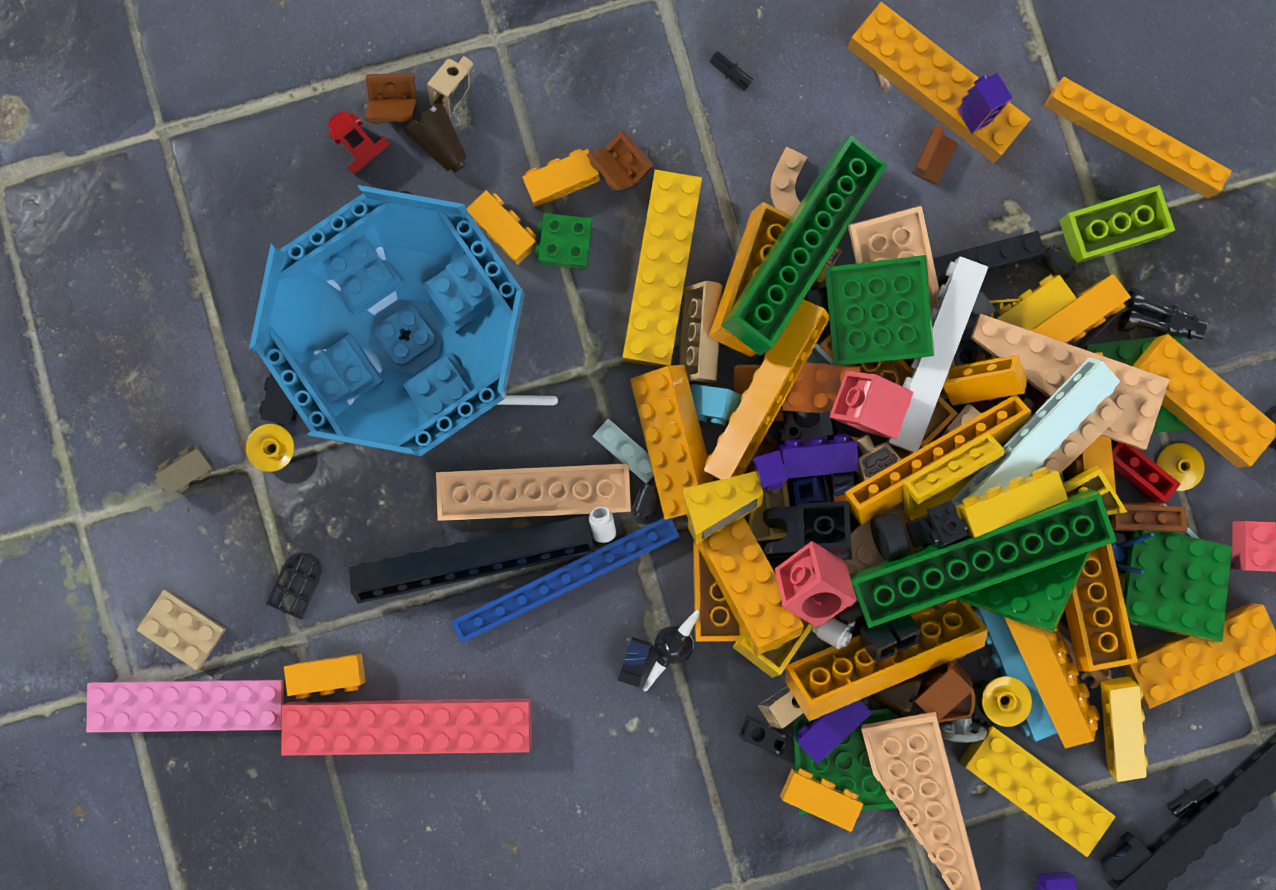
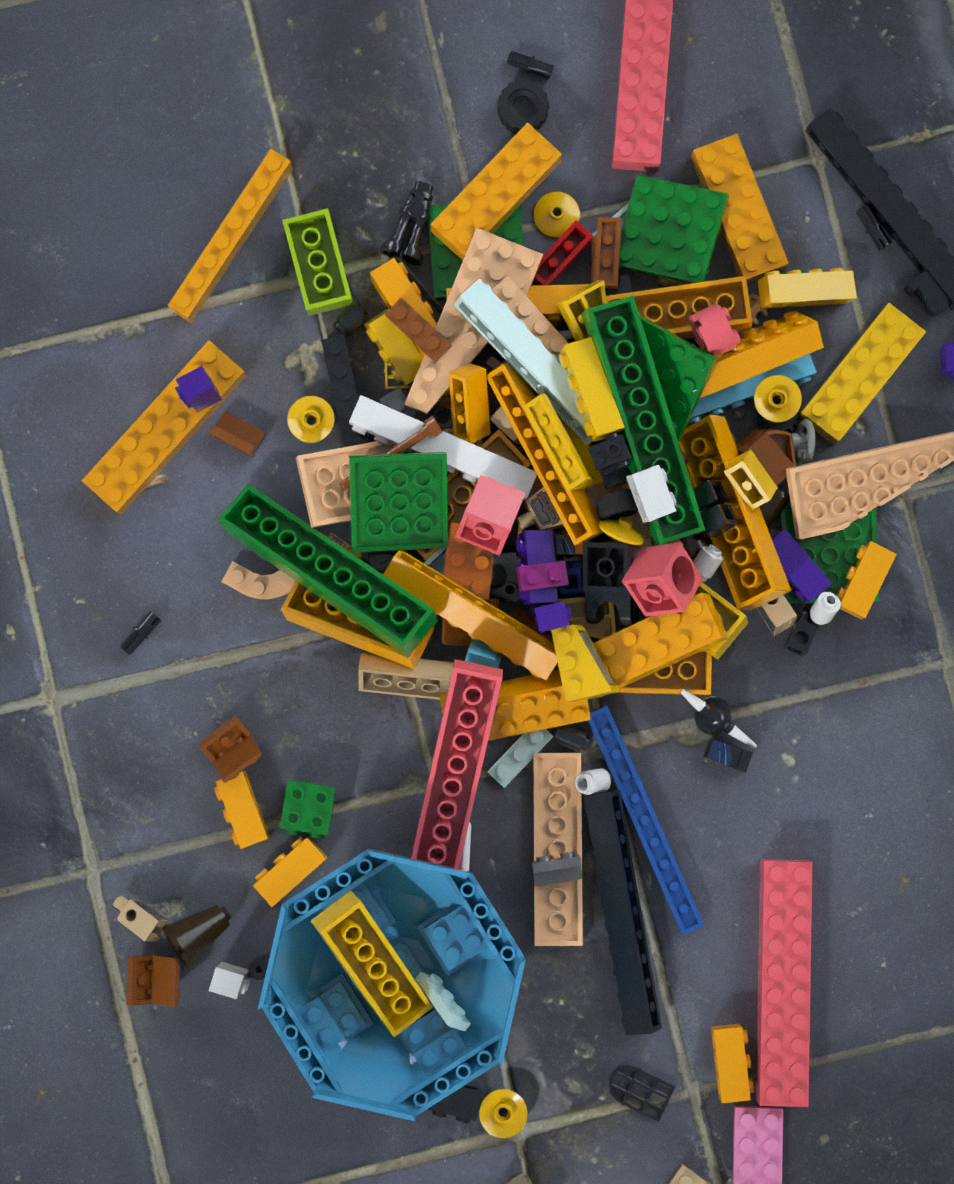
camera: 90 degrees left, 0 degrees up
red tile [327,110,390,174] -> none
yellow brick [623,170,702,368] -> none
blue plant [1111,532,1154,574] -> none
none -> white brick [209,962,251,999]
none -> yellow dish [287,396,335,443]
none -> yellow brick [311,890,433,1038]
none -> dark orange piece [340,416,443,490]
none -> dark orange plate [385,298,452,363]
none -> coral brick [411,659,503,869]
none -> light aqua plate [415,972,470,1031]
none -> magenta plate [516,561,569,592]
none -> flat silver bracket [531,851,582,886]
none -> yellow dish [598,517,645,545]
none -> white brick [626,465,676,523]
none -> coral brick [689,304,741,357]
none -> yellow brick [724,449,778,510]
none -> white brick [810,592,841,625]

